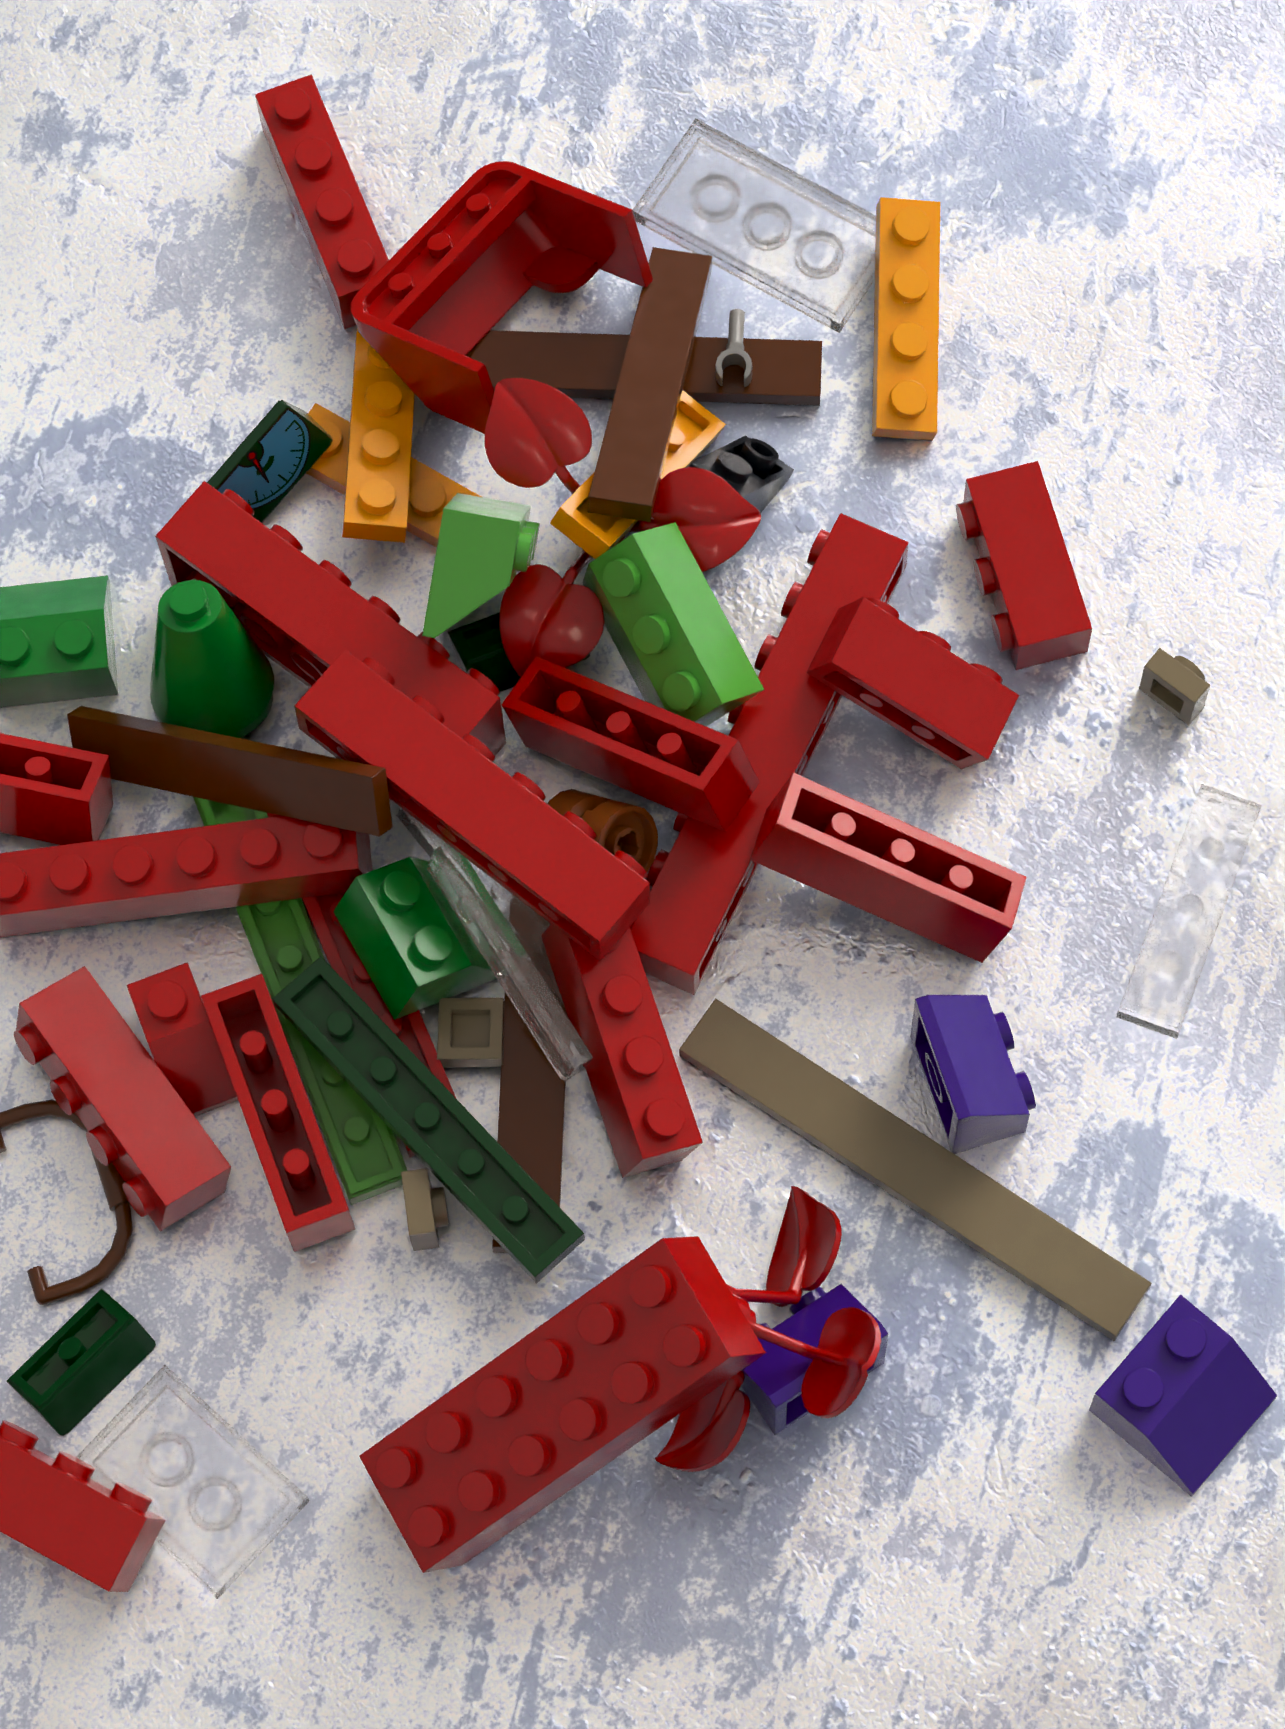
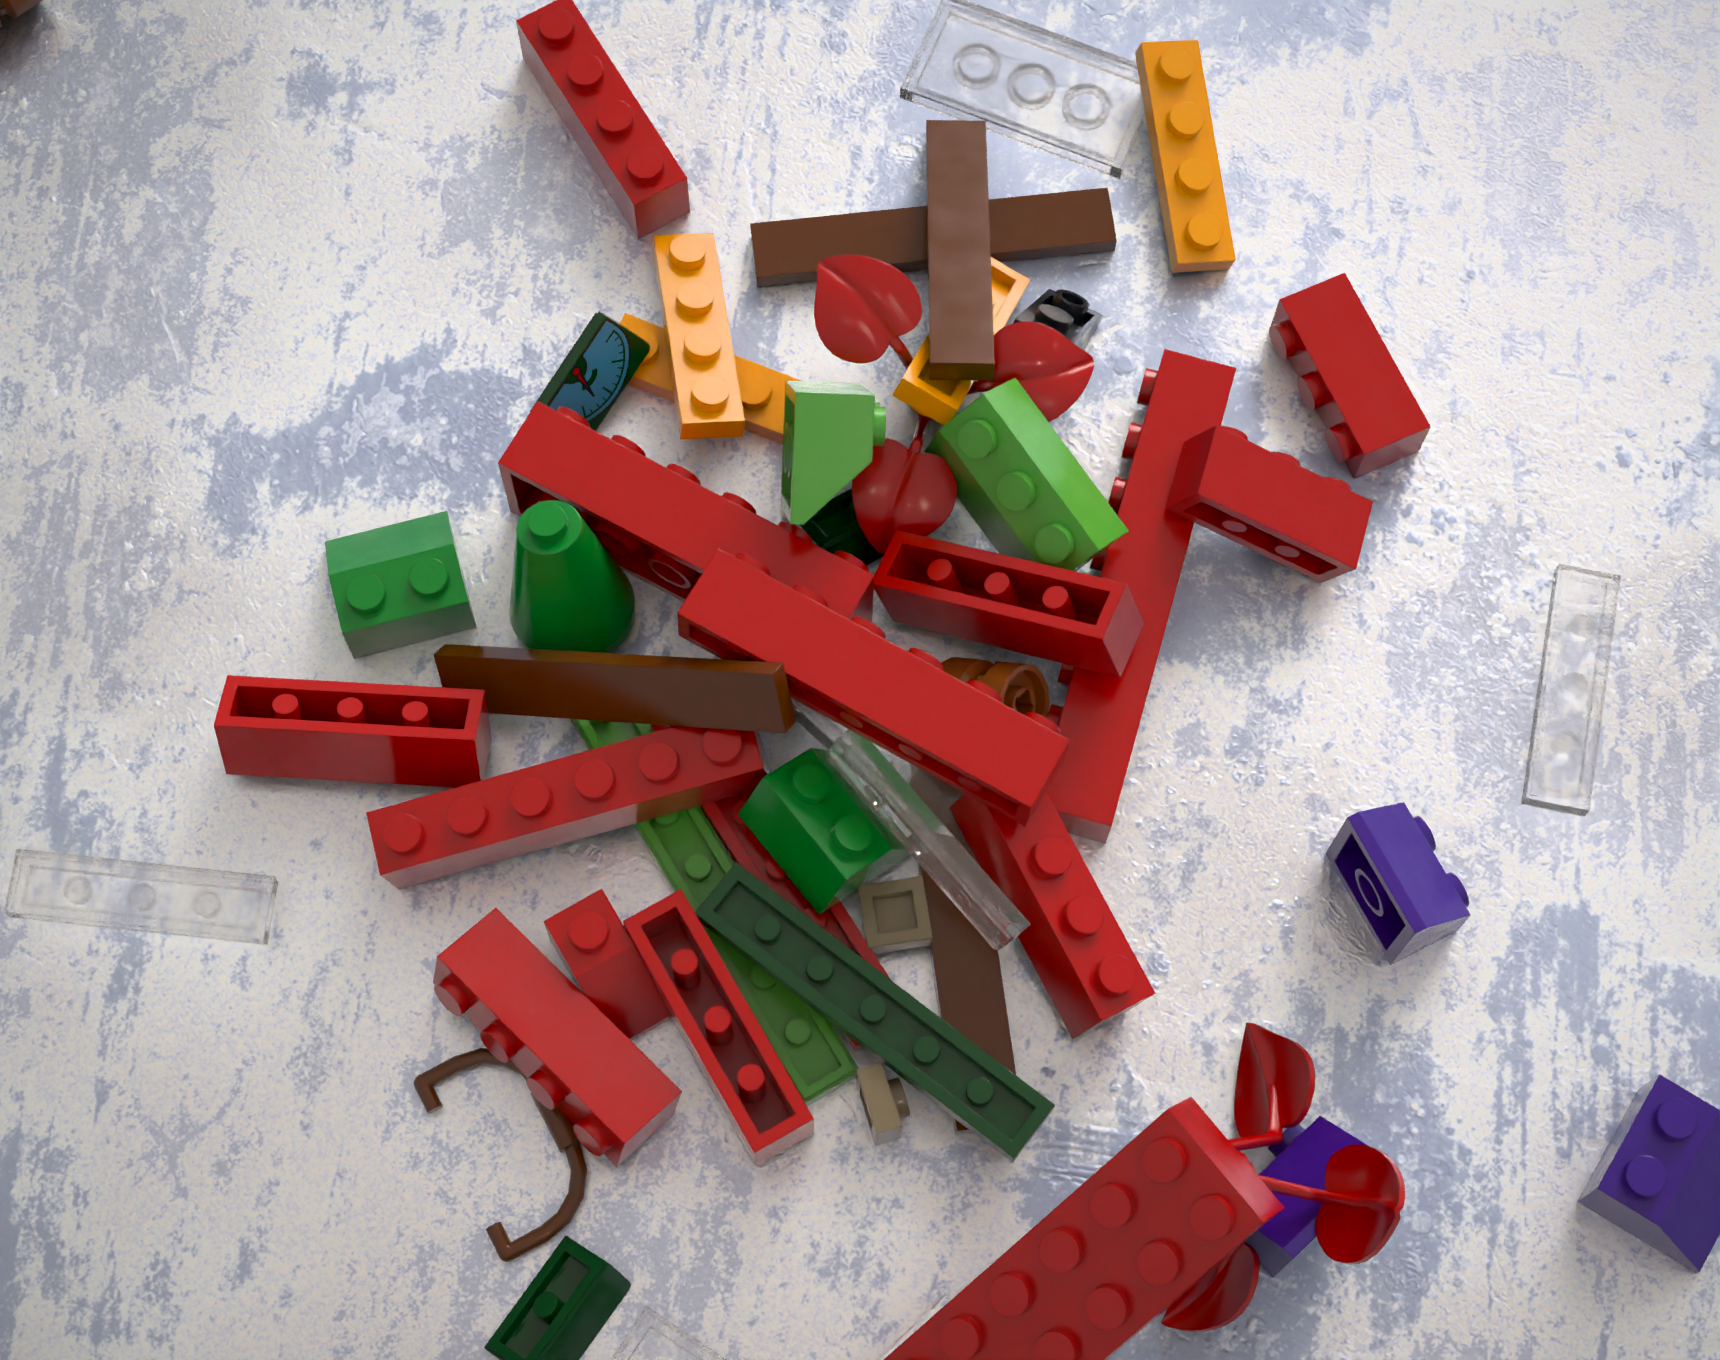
camera: 15 degrees left, 0 degrees up
red windscreen [351,161,653,434] -> none
dark tan tile [679,998,1152,1341] -> none
light grey hand [715,309,752,387] -> none
red brick [750,772,1027,963] -> none
dark tan plate [1139,648,1210,726] -> none

